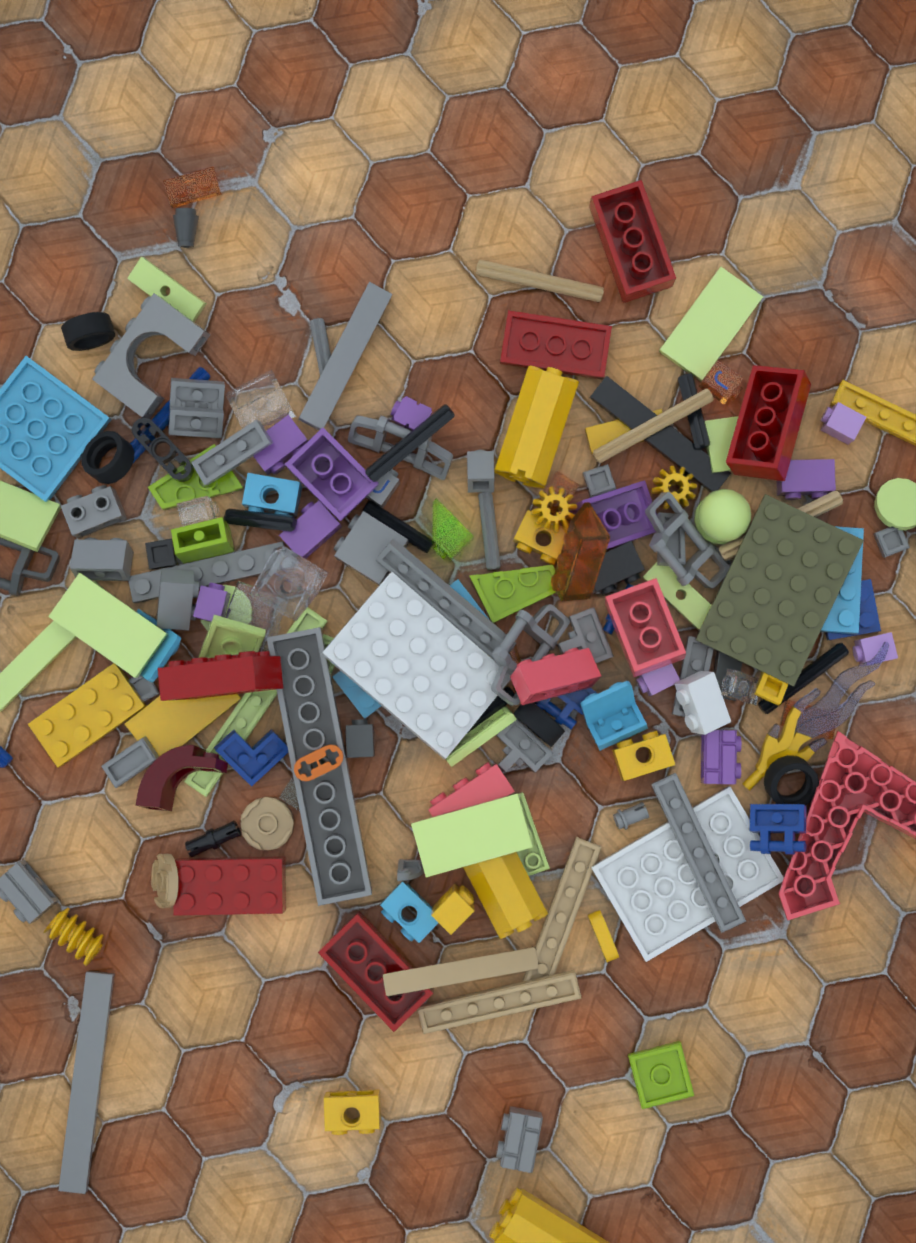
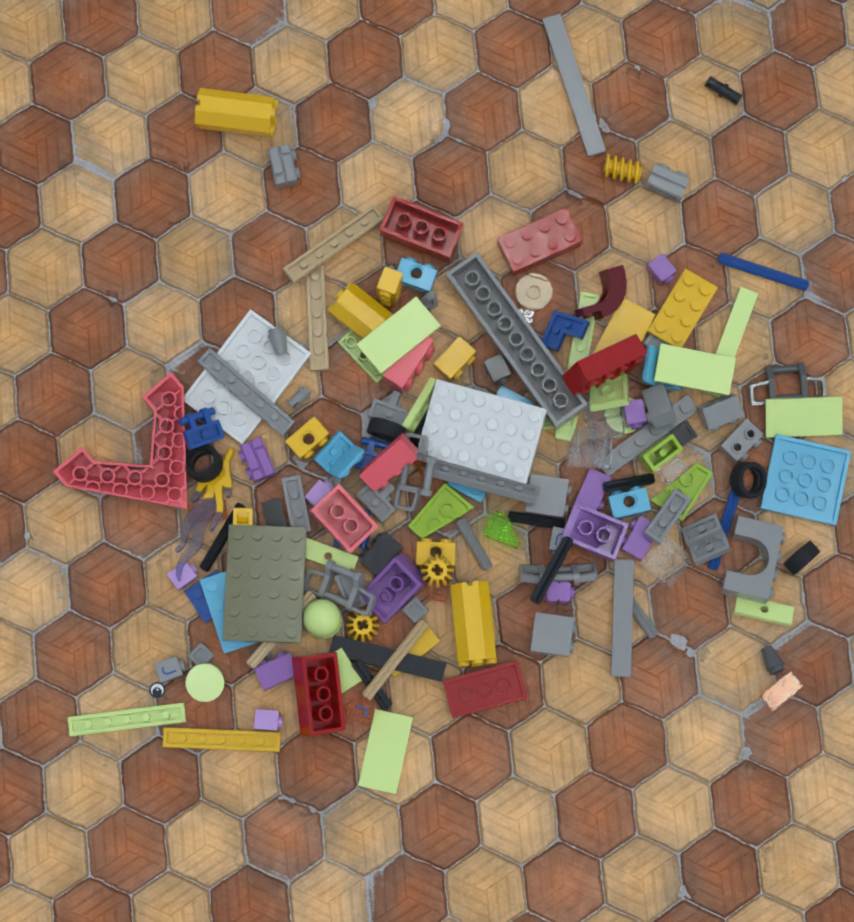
camera: 155 degrees right, 5 degrees down
light grey tile [101,736,159,788] -> none
black beam [132,418,194,482] -> none
tan tile [151,853,178,908] -> none
black pin [185,820,241,858] -> none
orange beam [294,744,344,781] -> none
yellow brick [324,1090,381,1135] -> none
tan sticker [383,947,539,996] -> none
light grey brick [467,450,494,493] -> none
tan axle [476,260,604,302] -> none
clear orange slope [551,502,610,602] -> none
yellow beam [588,910,619,962] -> none
red brick [589,180,676,303] -> none
lime tile [628,1041,694,1109] -> none
white brick [674,671,731,735] -> none
clear plate [721,669,759,705] -> none
none -> light grey cone [267,327,287,356]
none -> yellow brick [434,336,476,382]
none -> light grey piece [530,612,577,658]
none -> medium lavender brick [646,253,677,286]

